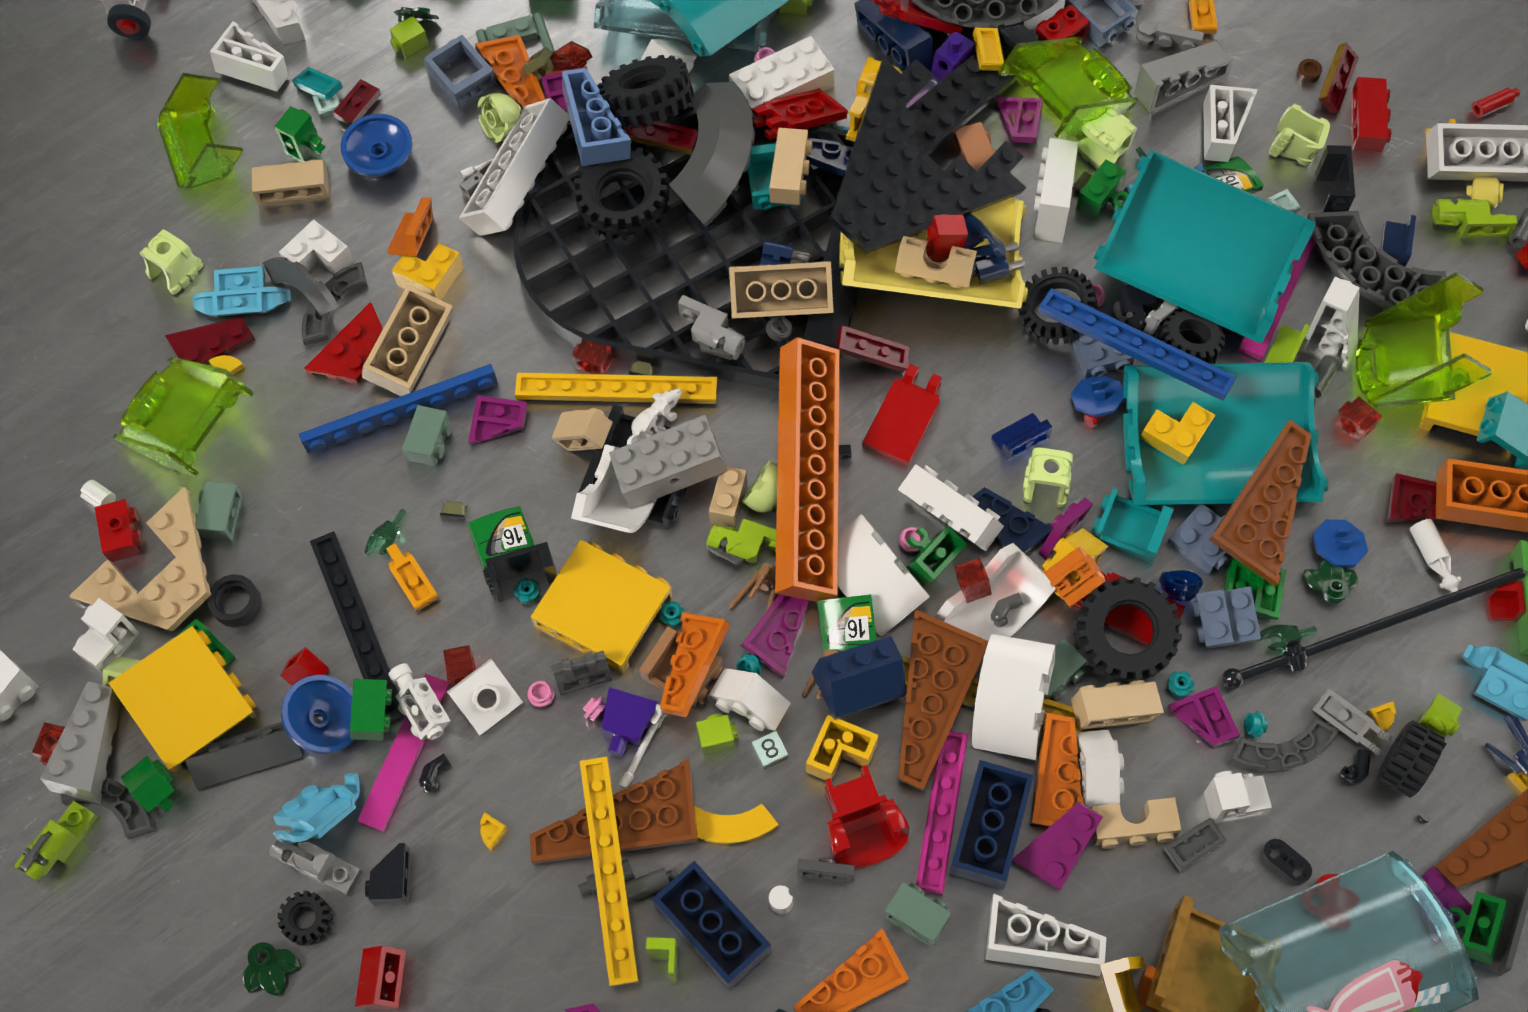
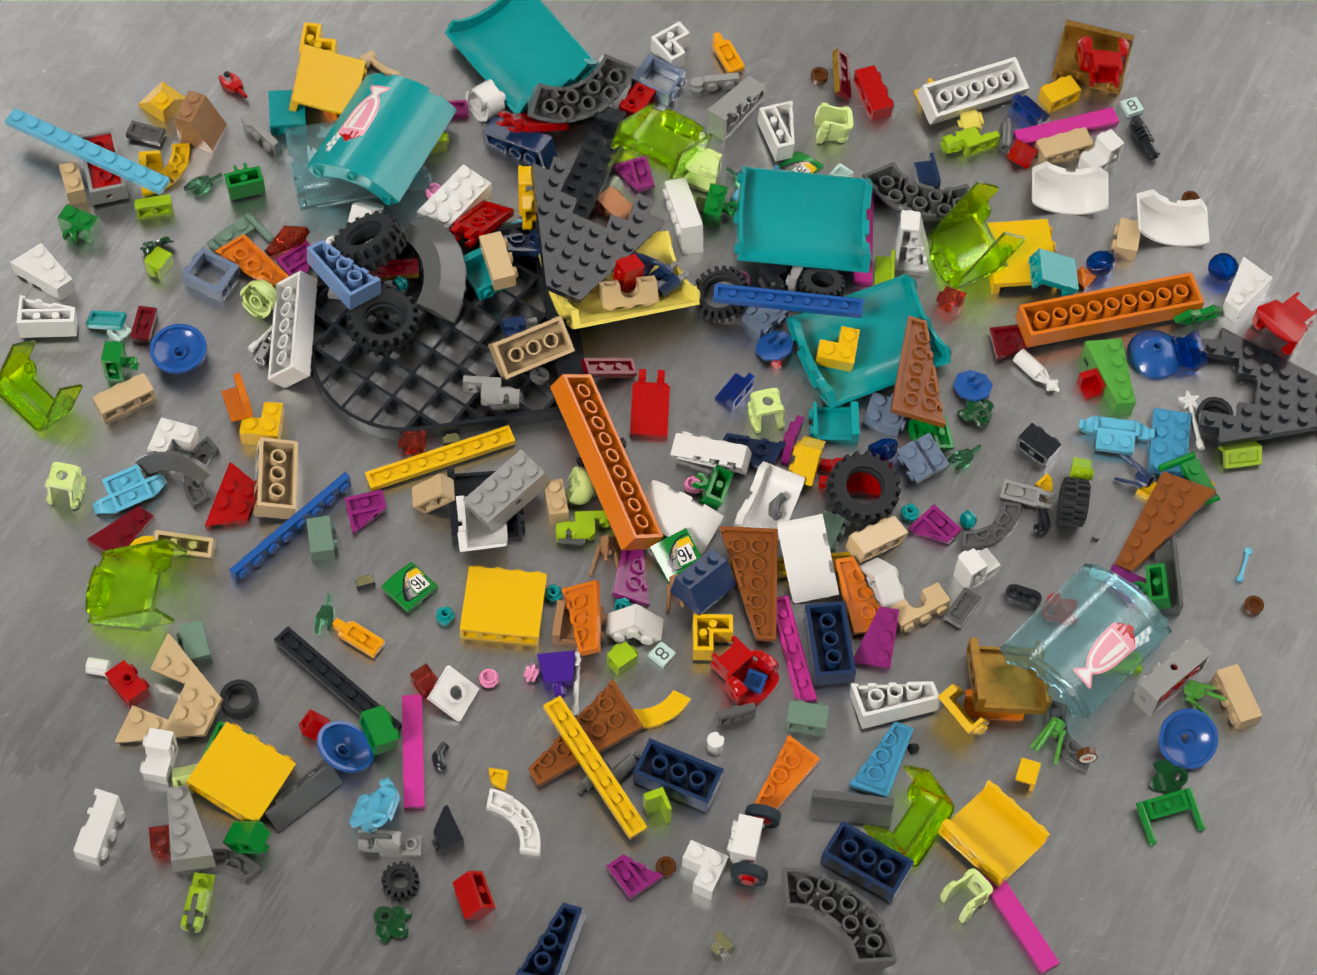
camera: 30 degrees left, 5 degrees down
white brick [388,663,450,740] -> none
black panel [483,542,557,602] -> none
olive tile [522,46,554,79] -> none
dark grey plate [551,650,612,695] -> none
white animal [627,388,682,445] -> none
dark purple torso [931,32,975,84] -> none
clear red brick [955,557,992,603] -> none
yellow tile [973,27,1005,71] -> none
orange piece [1044,546,1106,607] -> none
black bar [1222,568,1526,689] -> none
dark grey cylinder [1314,355,1340,399] -> none
black panel [1315,145,1355,212] -> none
red cylinder [1472,87,1520,118] -> none
none -> tan brick [152,530,217,560]
none -> teal plate [392,276,409,292]
none -> white tile [486,788,541,856]
none -> blue tile [743,668,768,695]
none -> black brick [1016,423,1062,468]

